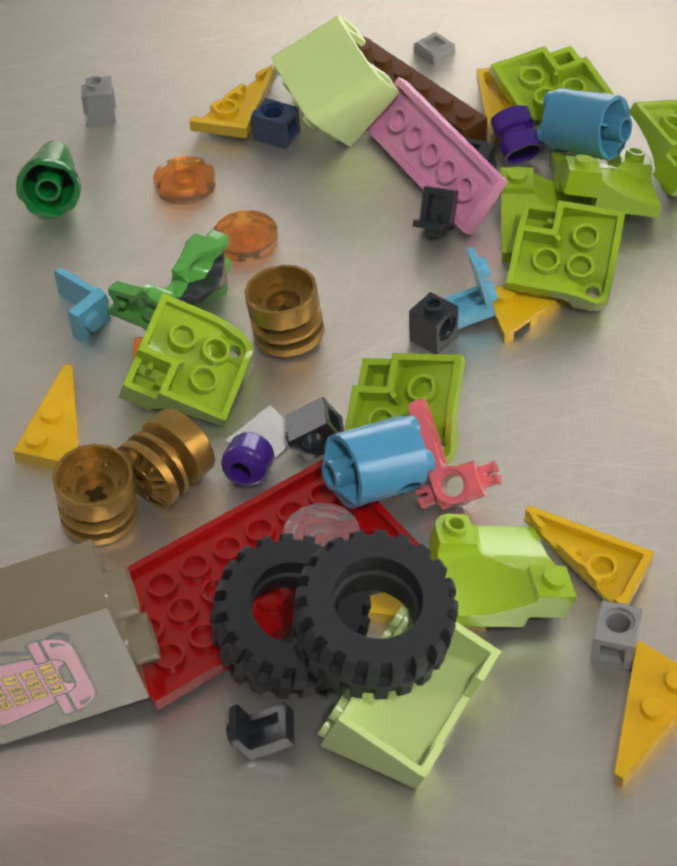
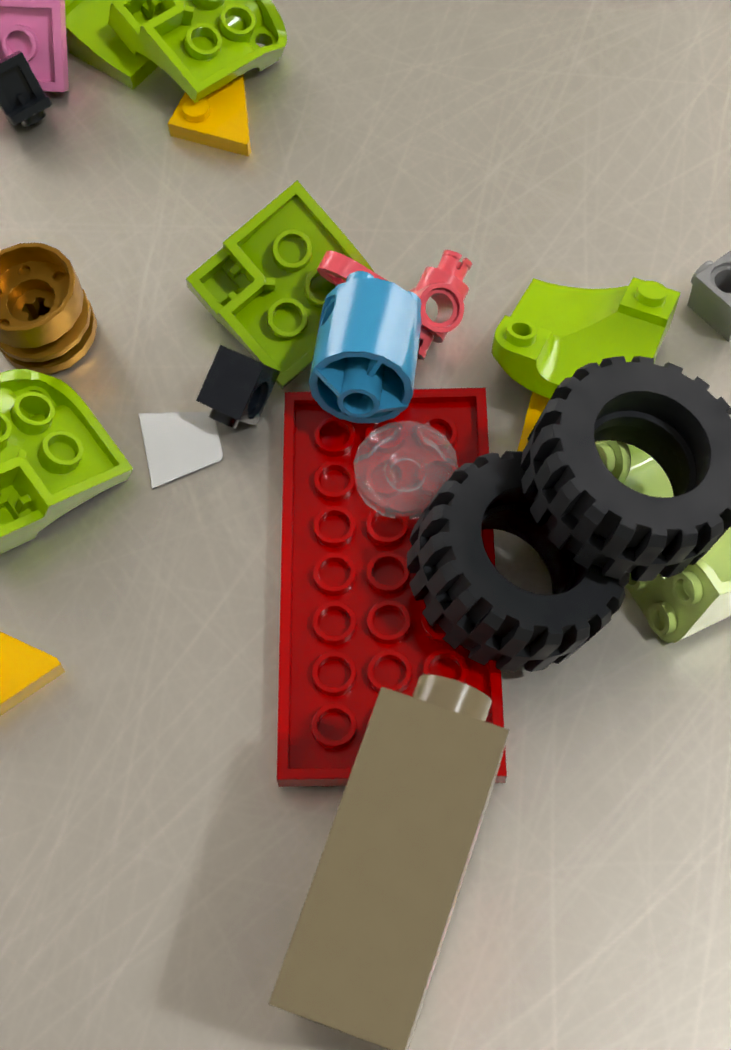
camera: 55 degrees left, 15 degrees up
pearl gold wheel [52,443,138,546] -> none
pearl gold wheel [116,408,215,509] -> none
dark purple head [221,432,275,487] -> none
black bracket [226,702,295,761] -> none
black brick [409,292,458,354] -> none
medium azure bracket [445,247,498,329] -> none
yellow wing [524,505,654,605] -> none

